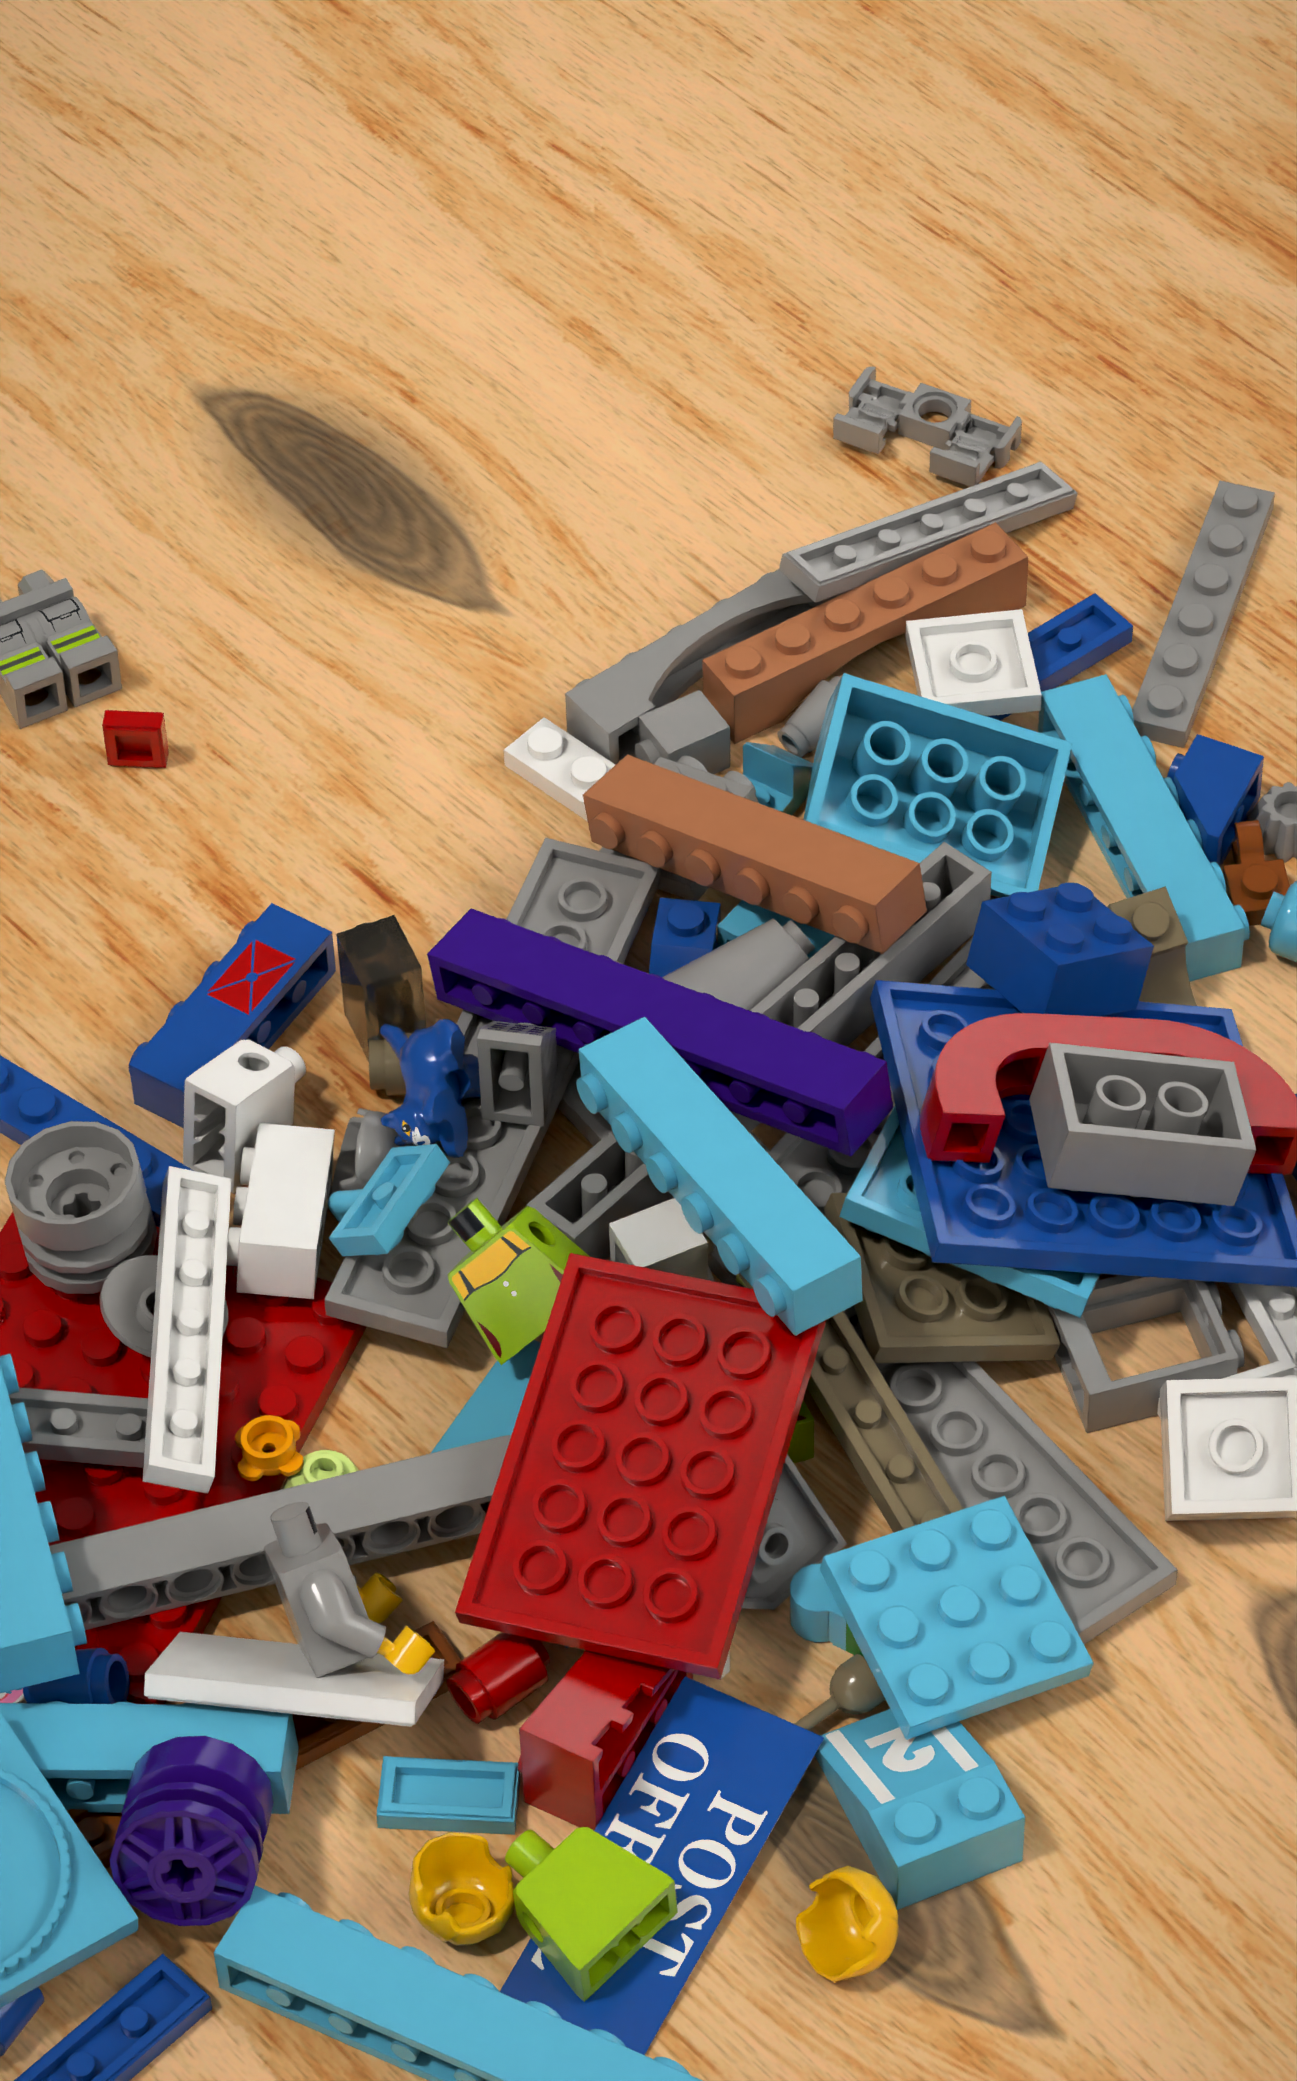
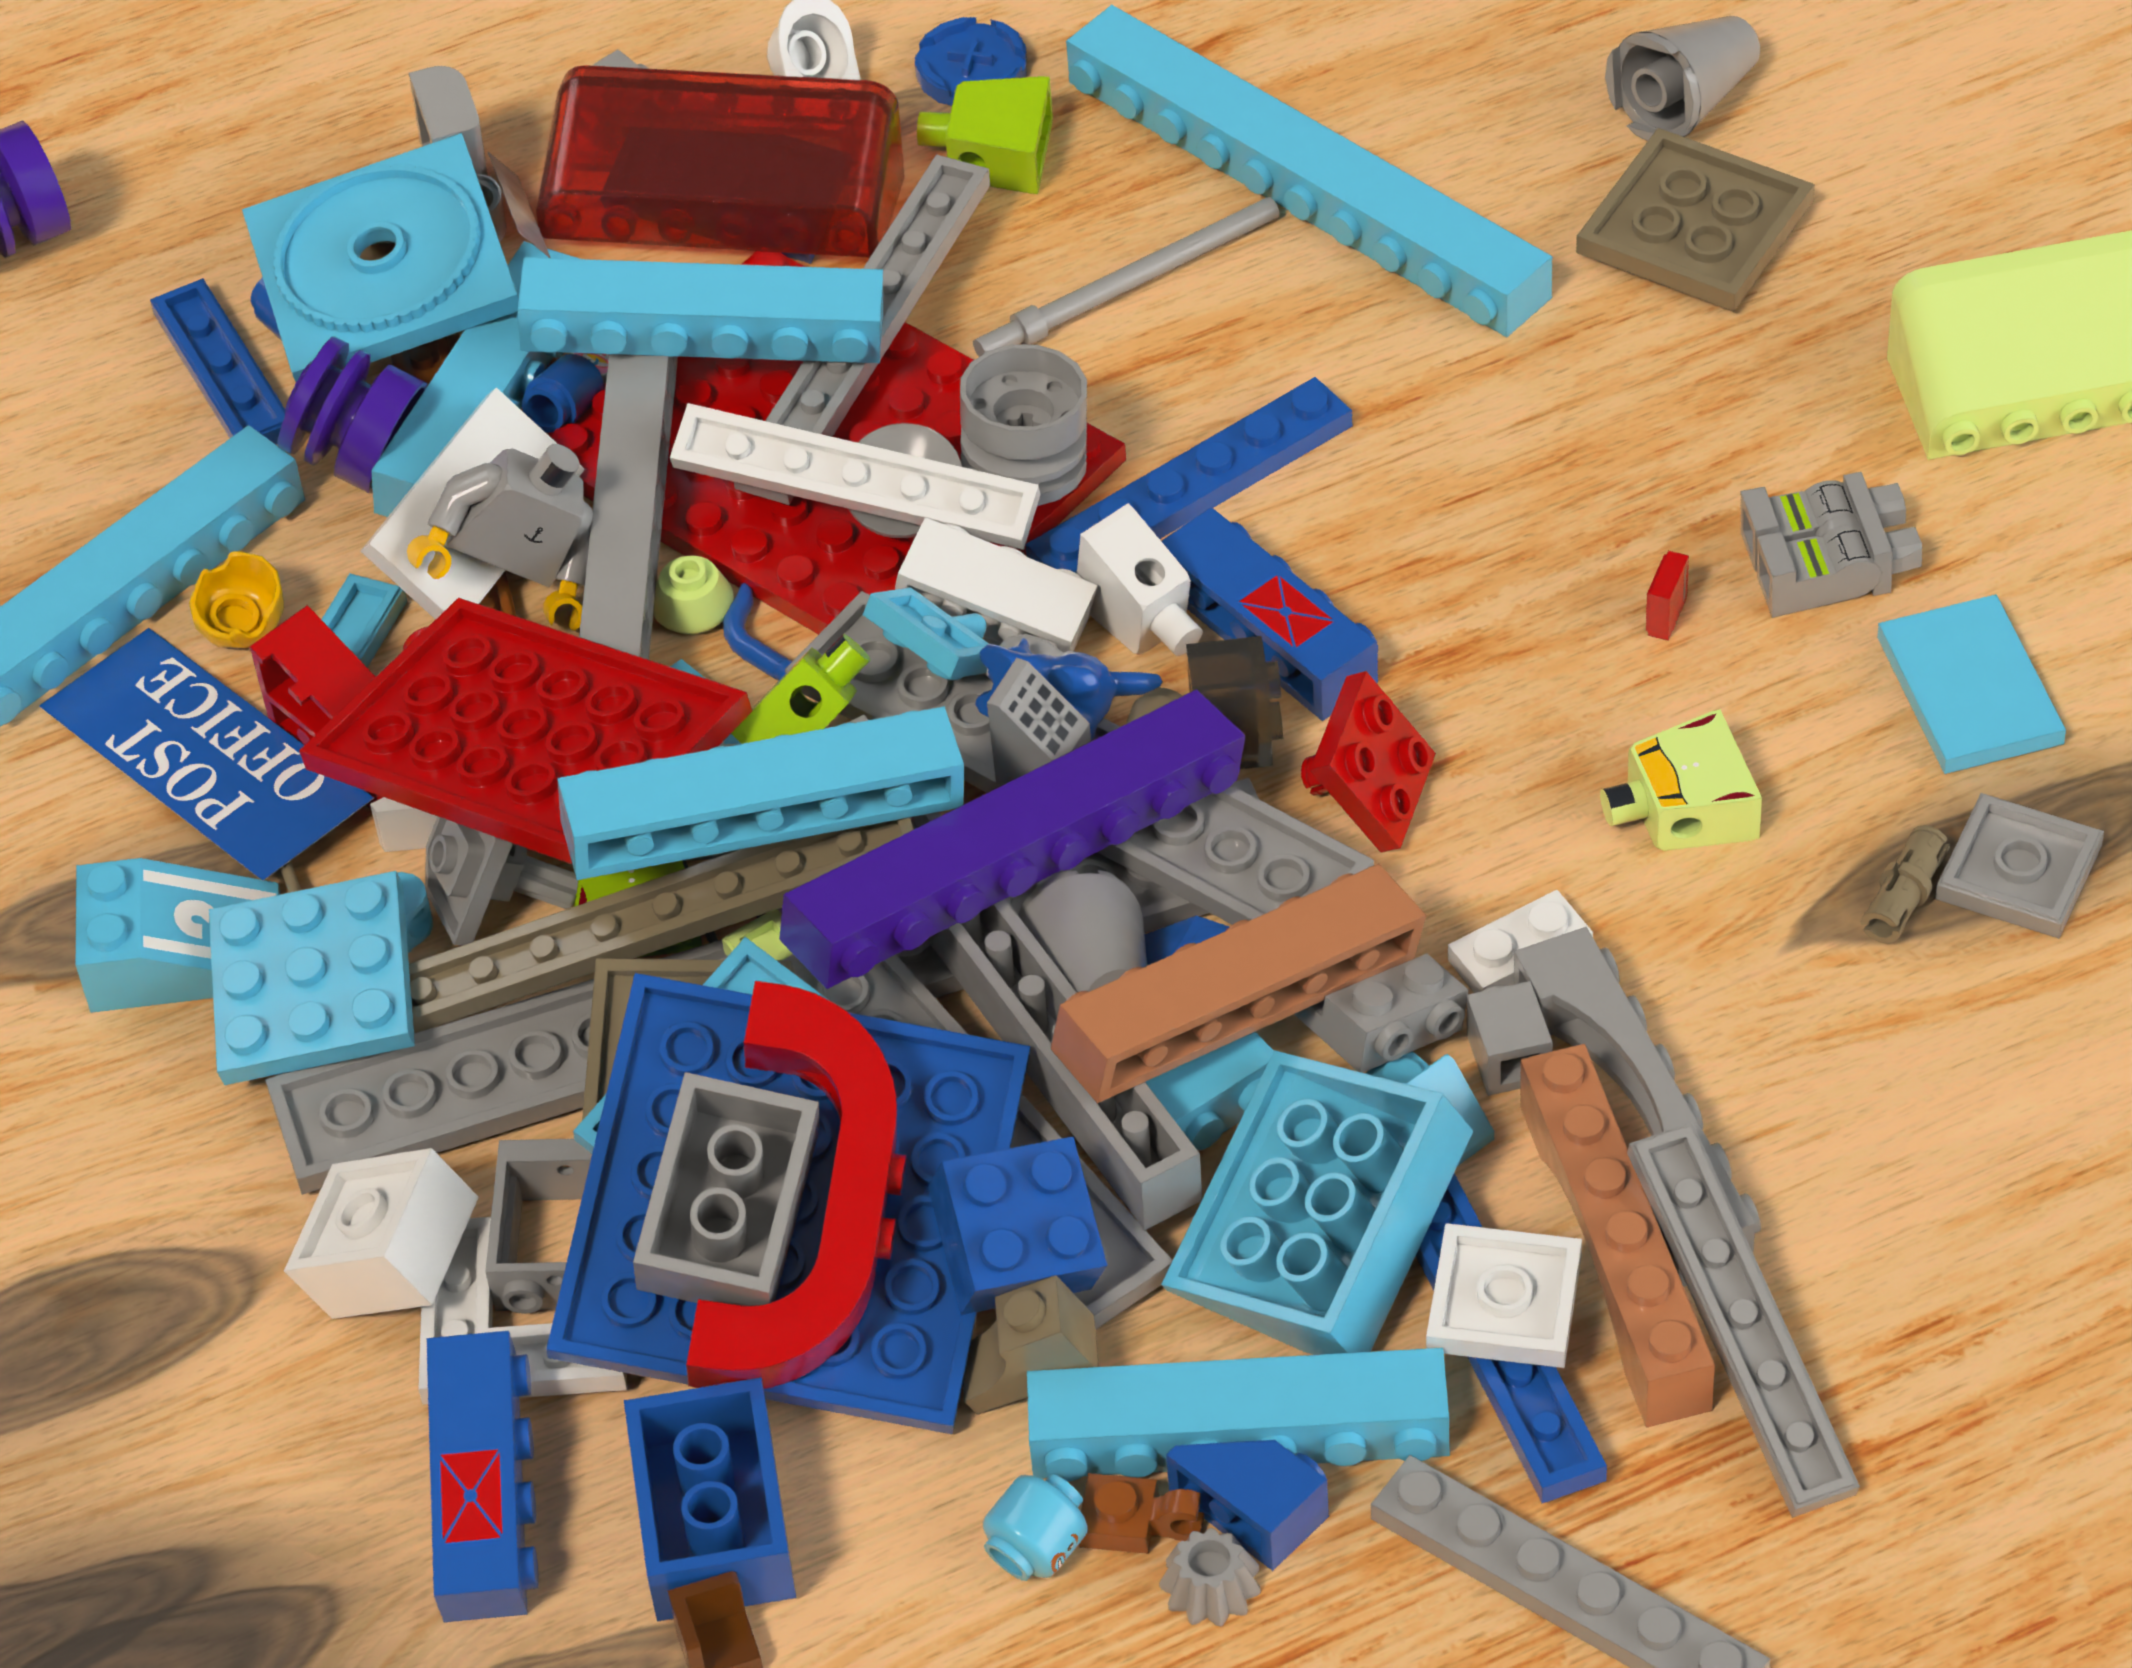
camera: 110 degrees right, 0 degrees up
light orange plate [235,1415,304,1481] -> none
lime torso [505,1827,678,2002] -> none
light grey cone [777,676,841,758] -> none
yellow hair [796,1865,899,1983] -> none
light grey piece [833,366,1022,487] -> none
none -> blue animal [723,583,792,680]
none -> red plate [1301,671,1436,853]
none -> yellowish green torso [1600,709,1762,851]
none -> dark tan pin [1861,825,1950,944]
none -> medium azure tile [1877,594,2066,774]
none -> light grey tile [1936,793,2104,939]

